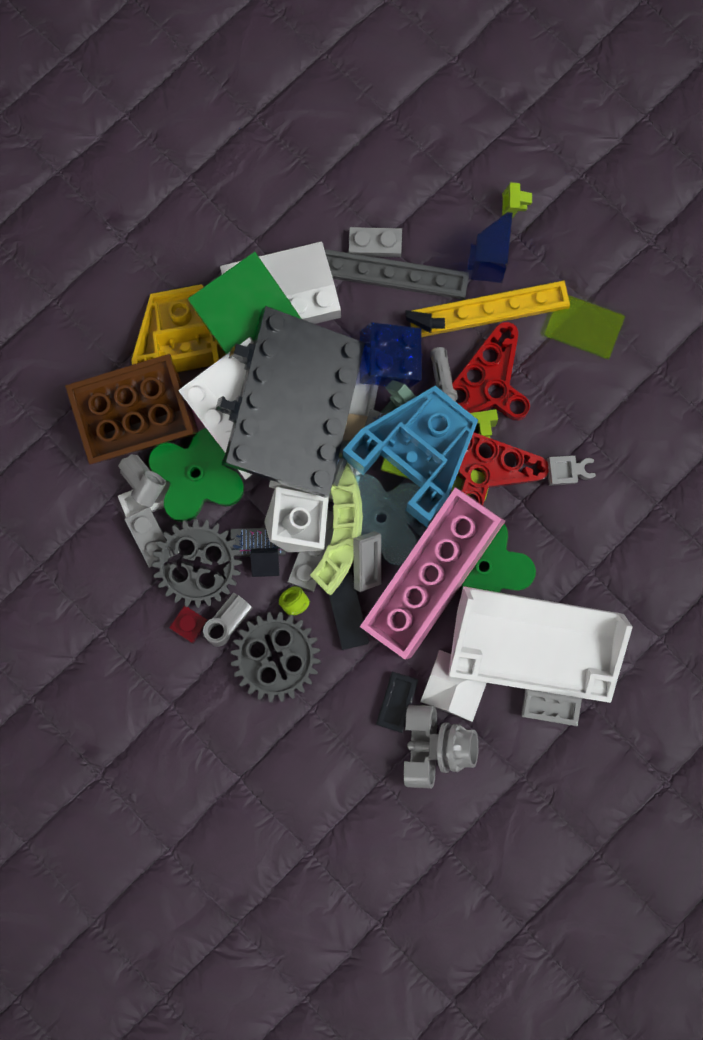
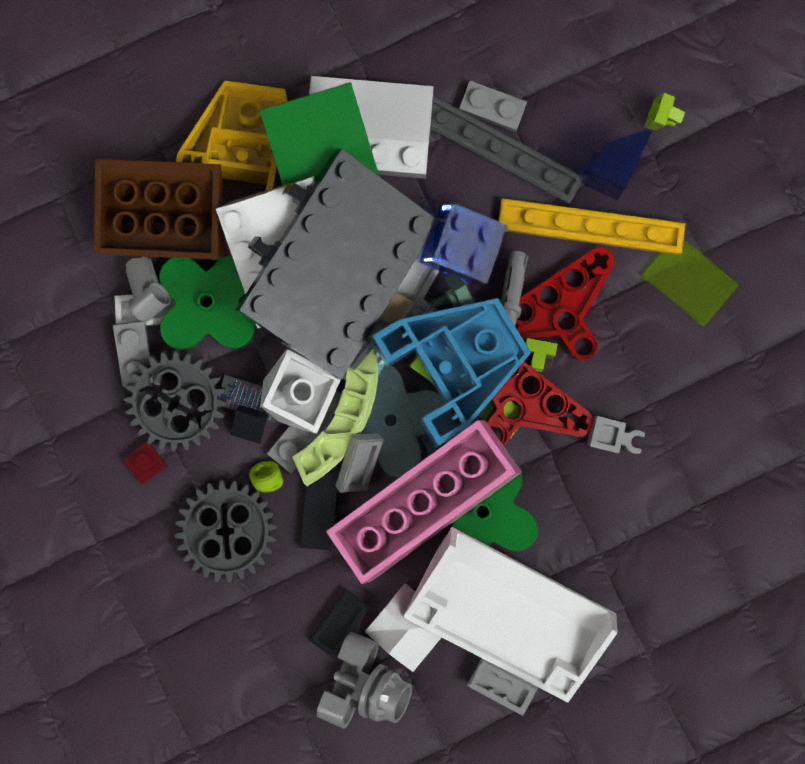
camera: 10 degrees right, 5 degrees up
light grey piece [203,593,252,647] -> none
black bar [405,310,445,333] -> none

